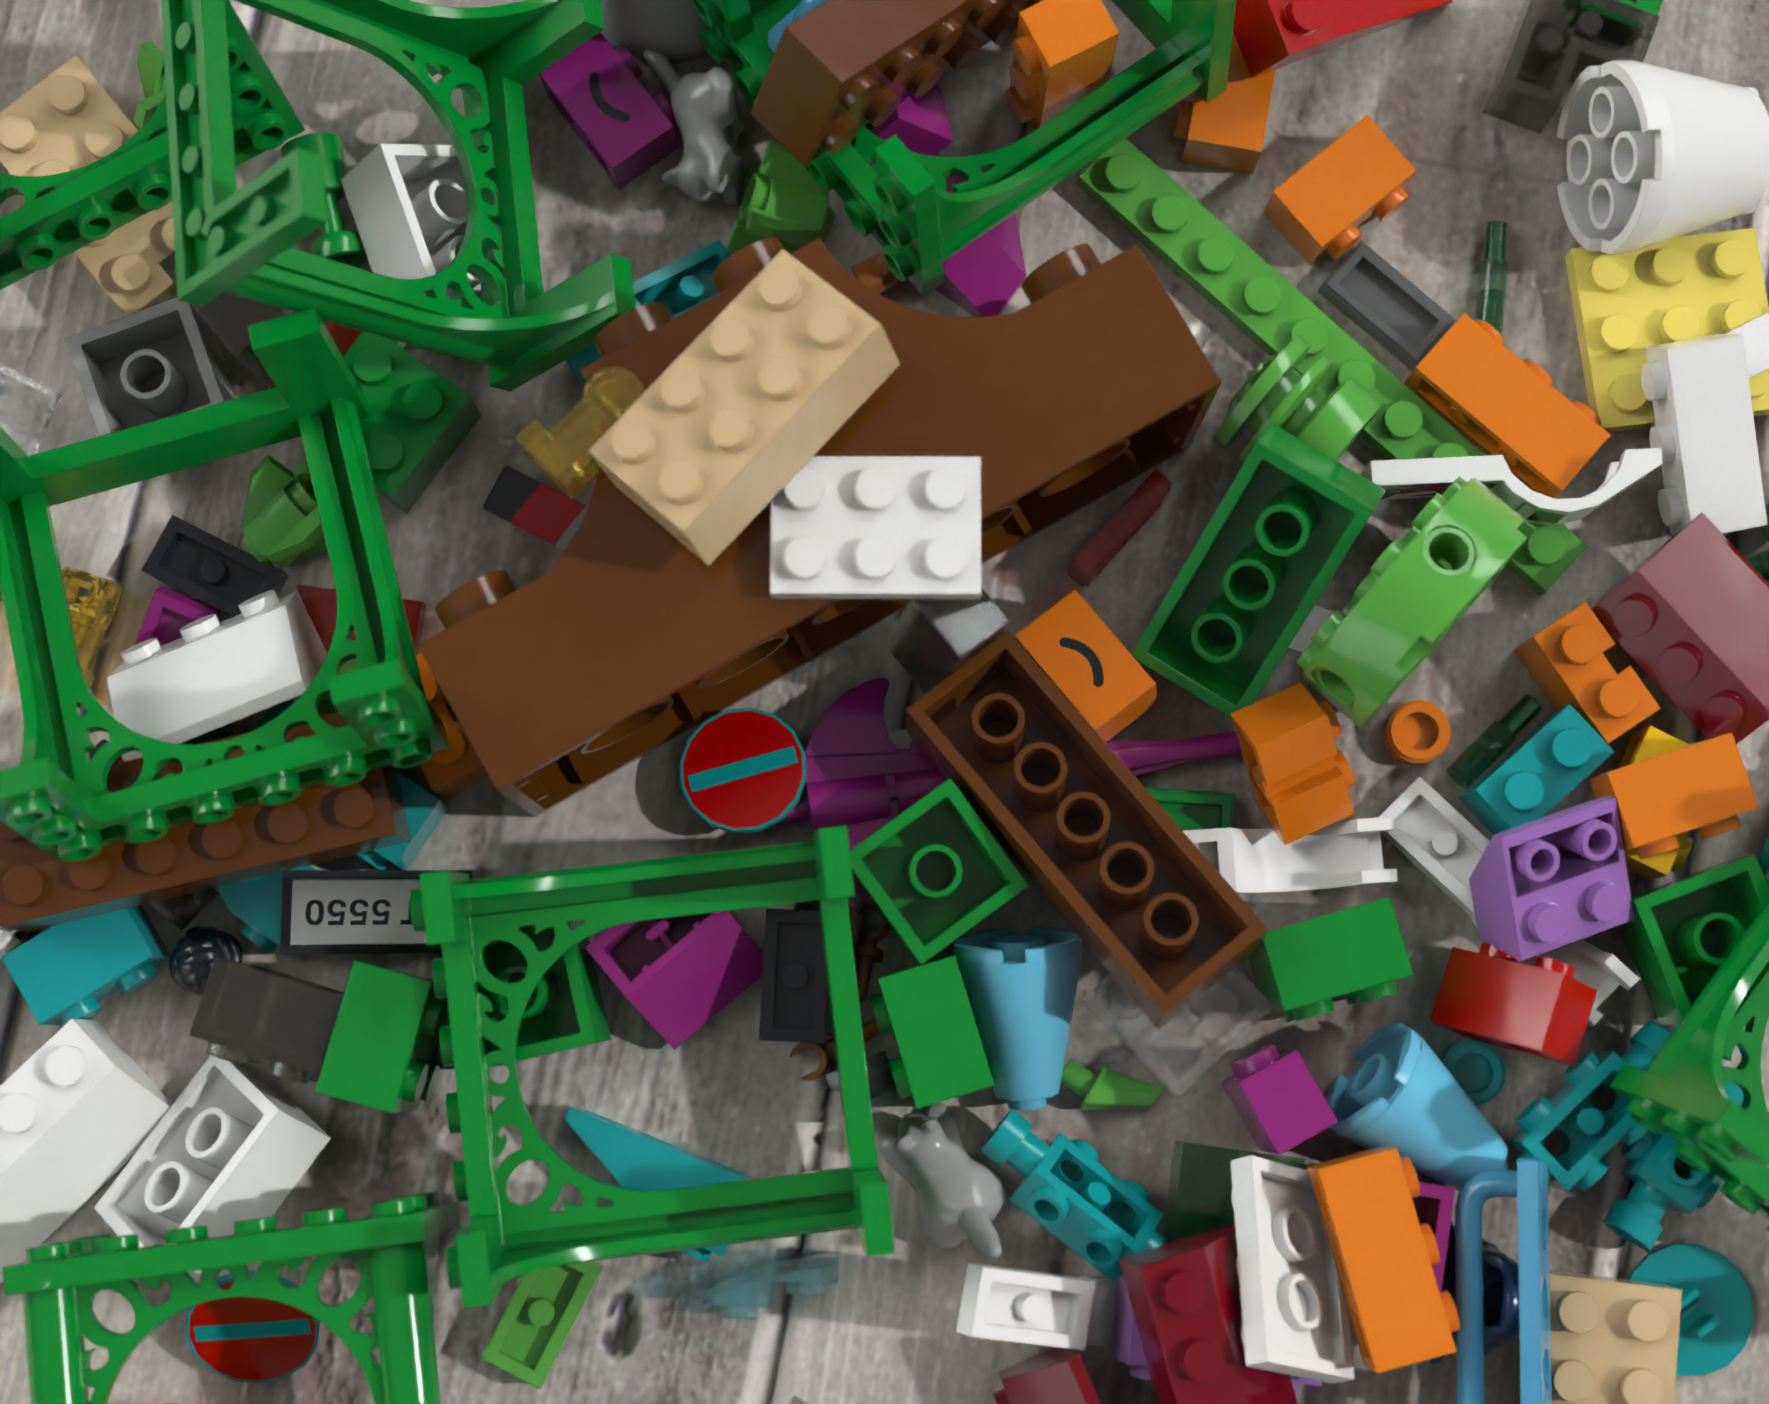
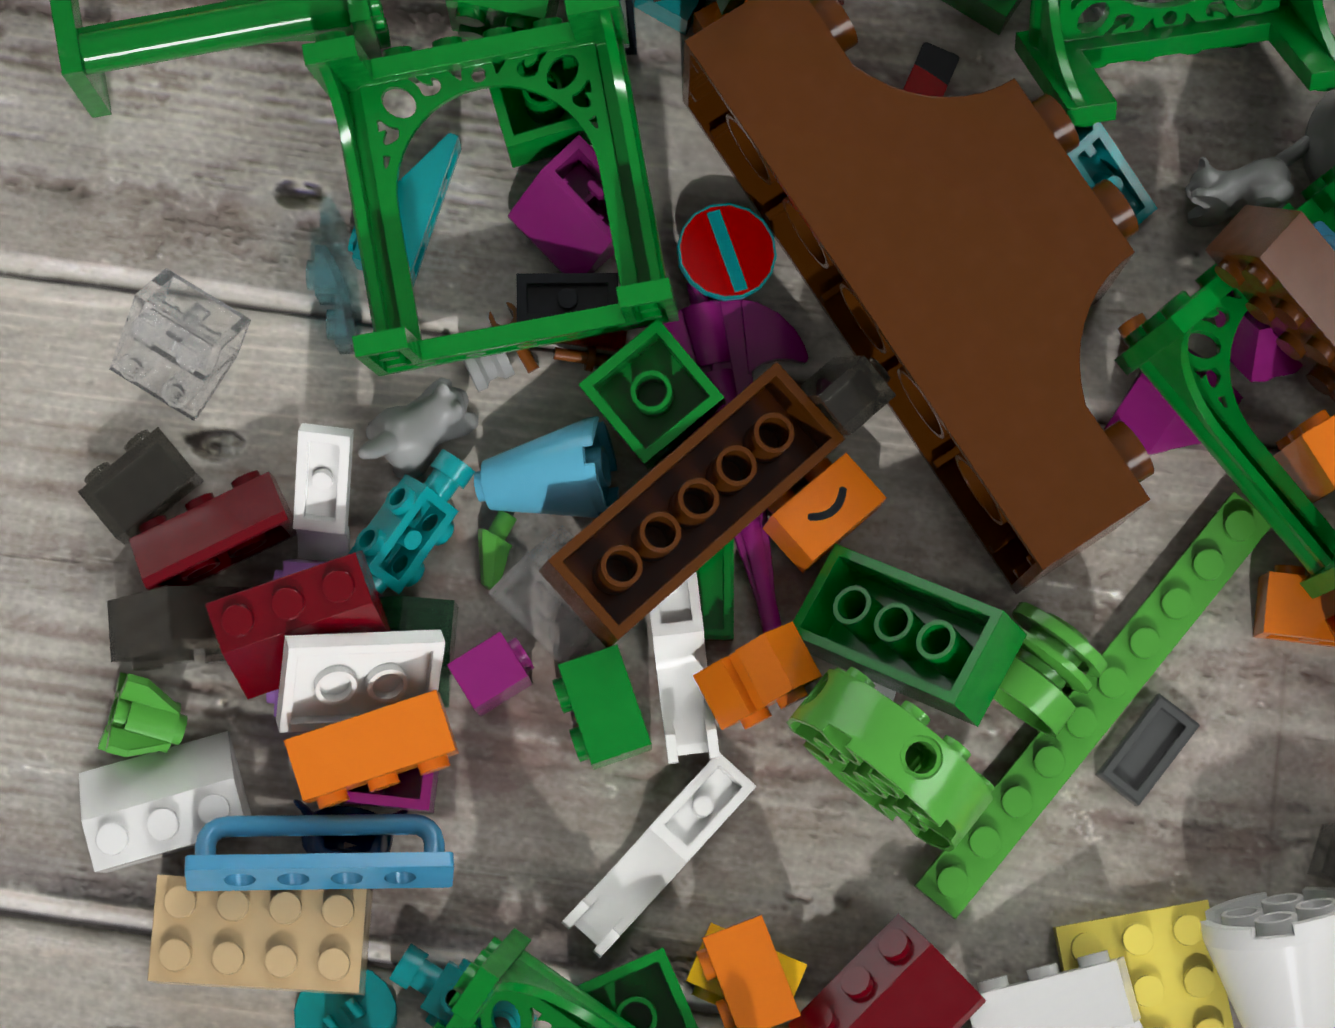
camera: 85 degrees right, 0 degrees up
bright green plate [481,1261,604,1389] -> none
clear yellow leg [515,366,644,499] -> none
magenta brick [539,32,678,190] -> none
tan brick [588,249,900,566] -> none
bright green brick [726,140,836,254] -> none
white plate [770,456,981,599] -> none
green brick [869,955,995,1109] -> none
clear red tile [1066,469,1172,588] -> none
orange brick [1263,115,1417,267] -> none
medium azure cone [1325,1022,1508,1192] -> none
white piece [1360,448,1662,526] -> none
orange tile [1383,700,1451,766] -> none
orange brick [1404,313,1611,498] -> none
red brick [1430,943,1597,1066] -> none
teal tile [1439,1040,1505,1106] -> none
clear green pin [1446,695,1542,789] -> none
teal brick [1458,704,1614,835] -> none
medium lavender slope [1469,795,1635,961] -> none
clear green pin [1475,220,1508,334] -> none
teal brick [1508,1020,1671,1191] -> none
orange brick [1514,602,1661,744] -> none

